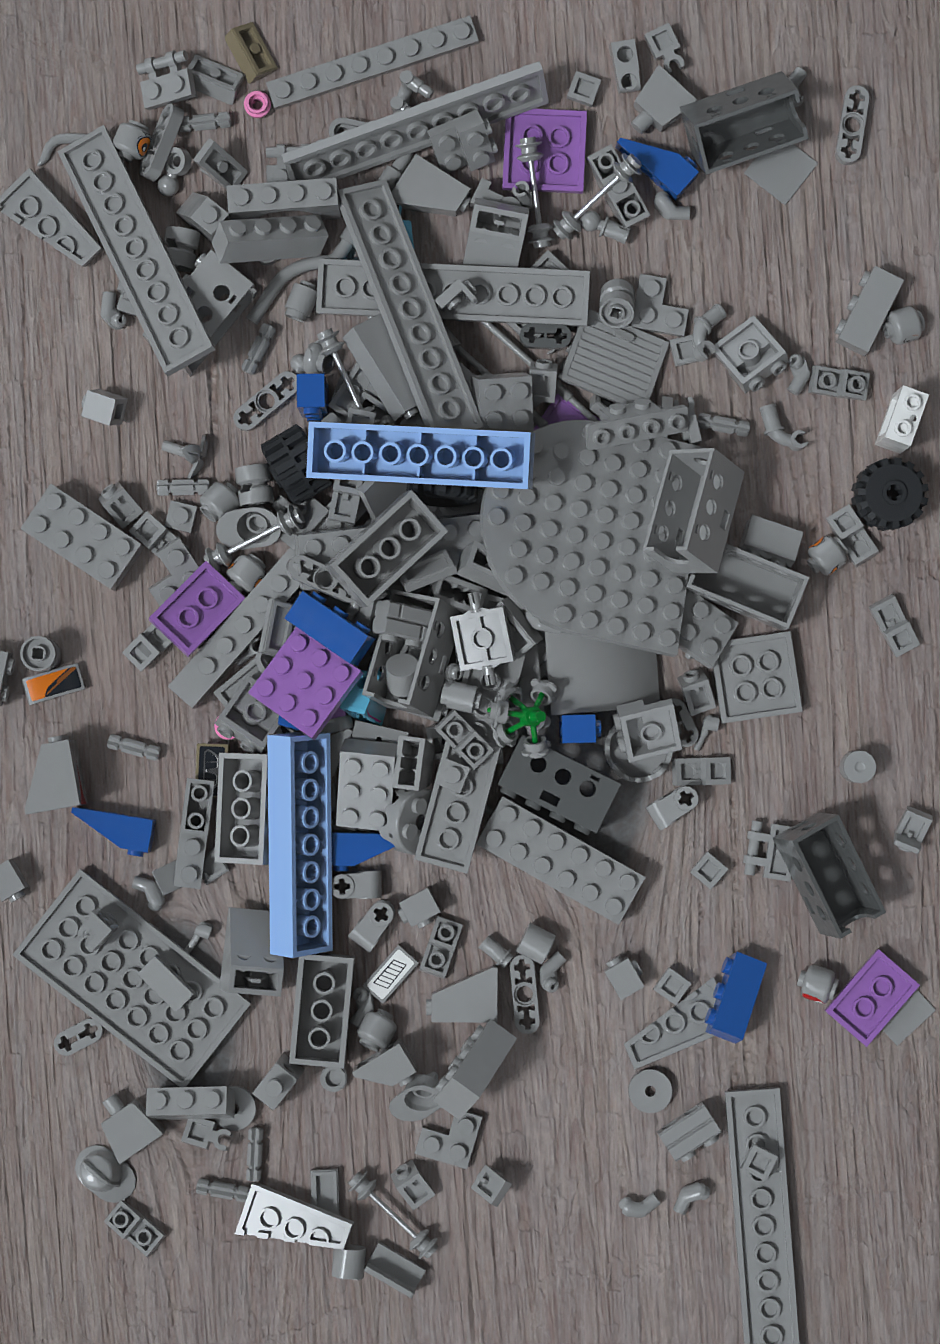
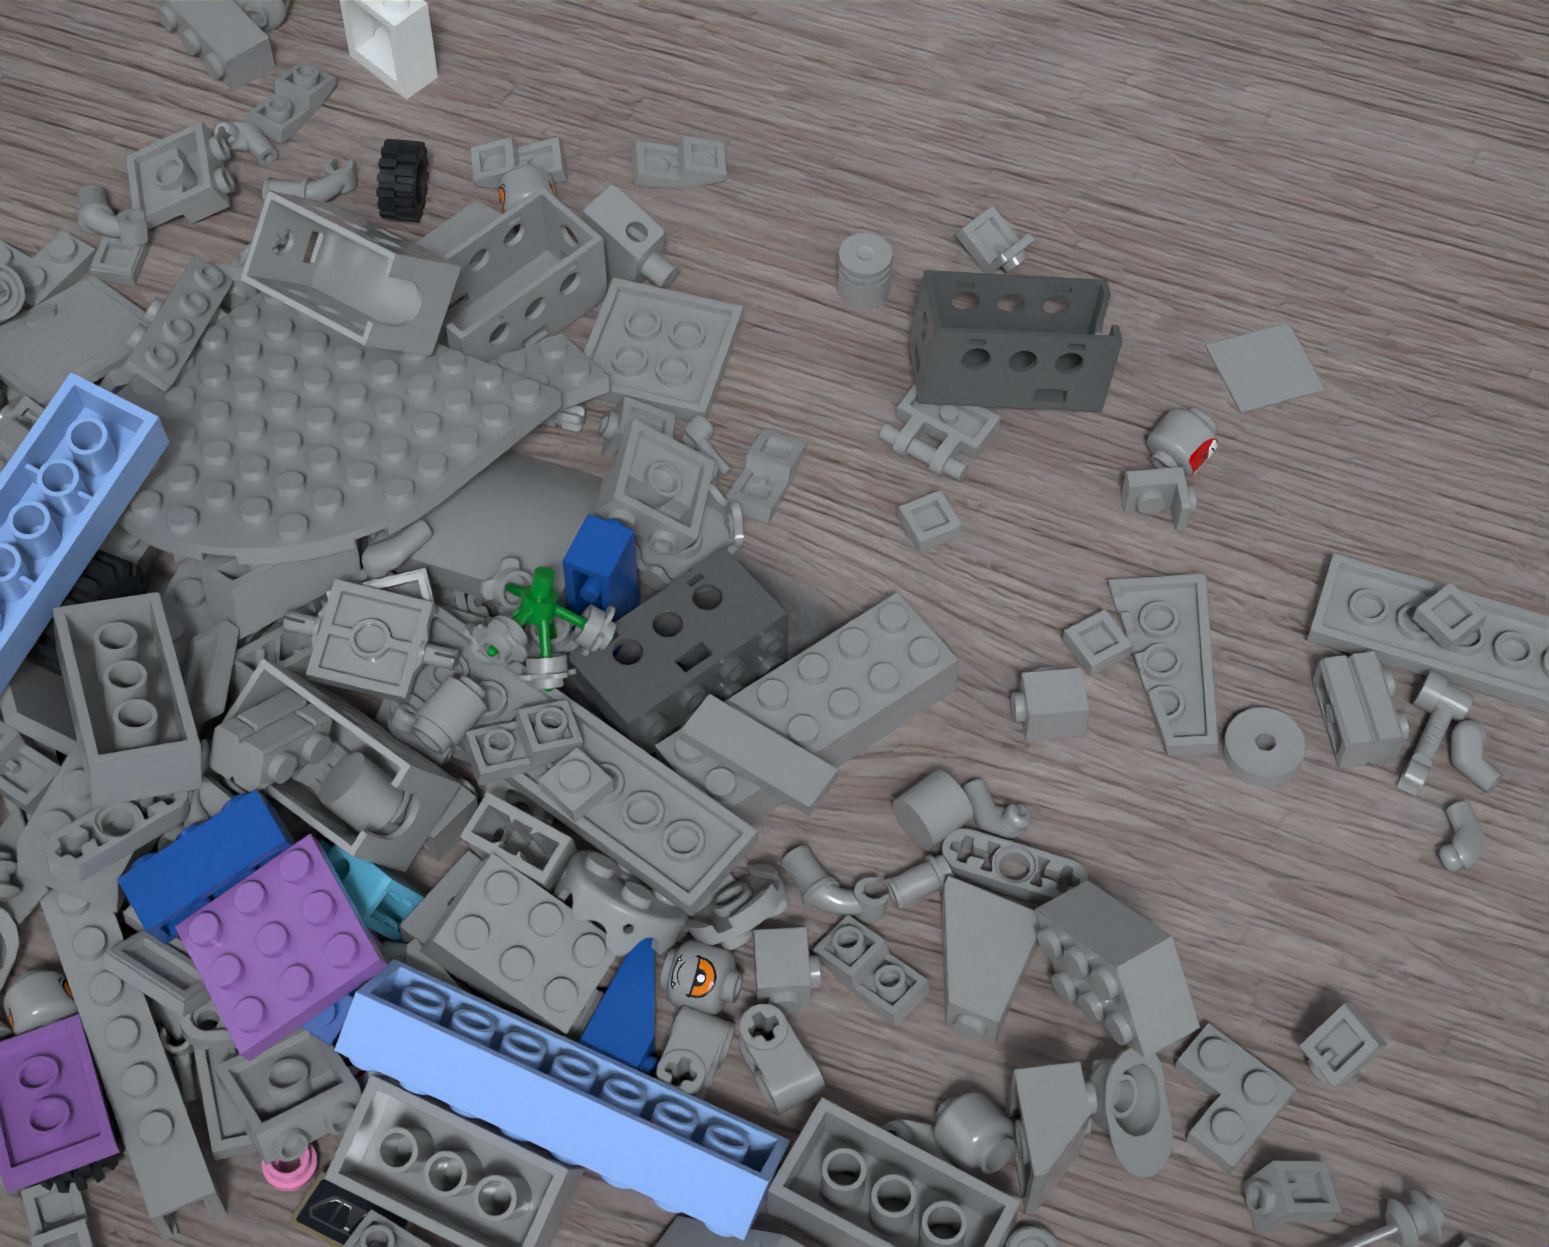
camera: 65 degrees left, 30 degrees down
tile [363,944,419,1004] -> none
light grey piece [645,785,698,831] -> none
blue brick [705,952,767,1044] -> none
medium lavender plate [824,949,920,1047] -> none
black wheel [851,457,929,531] -> none
none -> black tyre [376,138,429,222]
none -> light grey torso [581,183,679,289]
none -> light grey head [660,940,743,1016]
none -> light grey tile [680,694,838,816]
none -> light grey plate [685,864,790,950]
none -> light grey piece [781,846,890,922]
none -> light grey bracket [1121,467,1197,531]
none -> light grey brick [1397,669,1474,796]

